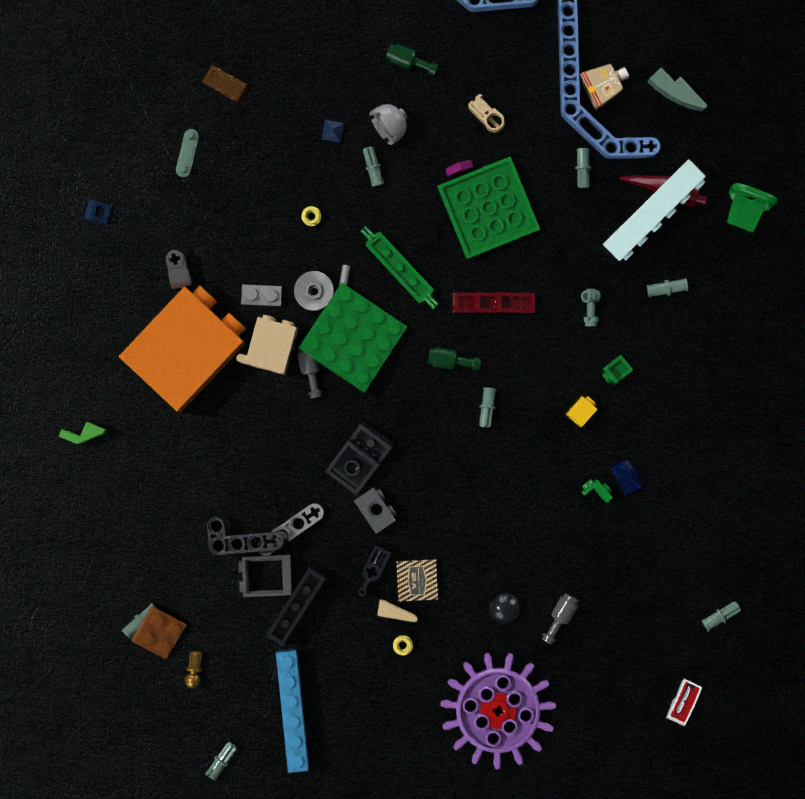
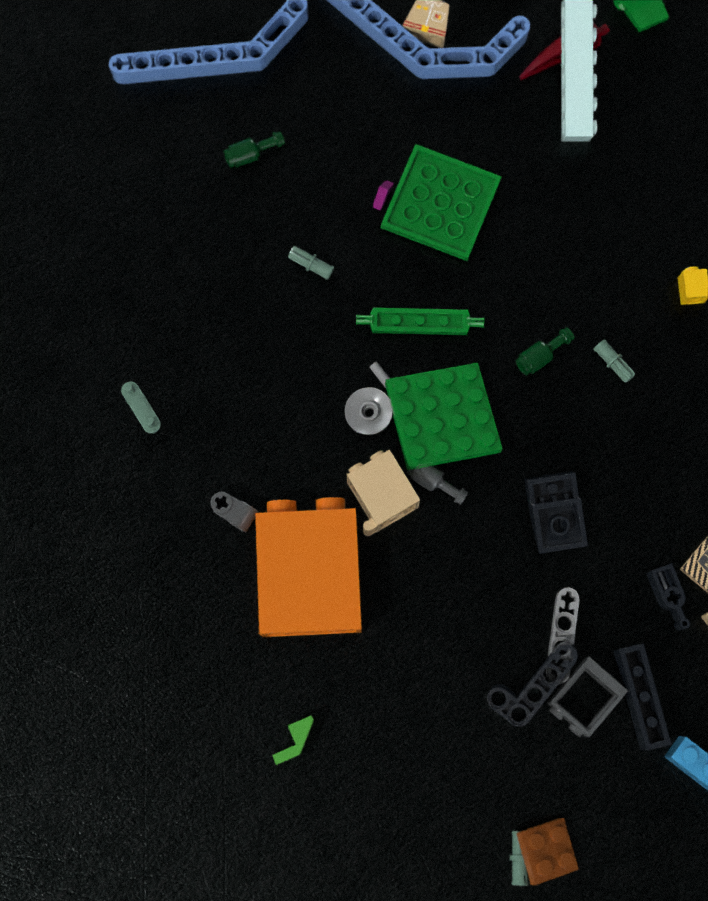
camera: 45 degrees left, 10 degrees down
dark blue slope [84,200,112,225] -> none
pearl gold axle [185,651,202,688] -> none
clear orange tile [202,65,247,102] -> none
light grey plate [241,285,282,307] -> none
light yellow plate [302,206,321,226] -> none
dark blue slope [322,120,344,143] -> none
dark grey brick [354,487,397,534] -> none
light grey cylinder [370,104,407,145] -> none
dark red slope [453,292,535,313] -> none
tan piece [468,94,504,133] -> none
sand green axle [575,148,591,188] -> none
sand green bar [581,289,601,326] -> none
green bracket [602,355,633,385] -> none
sand green pin [647,278,688,297] -> none

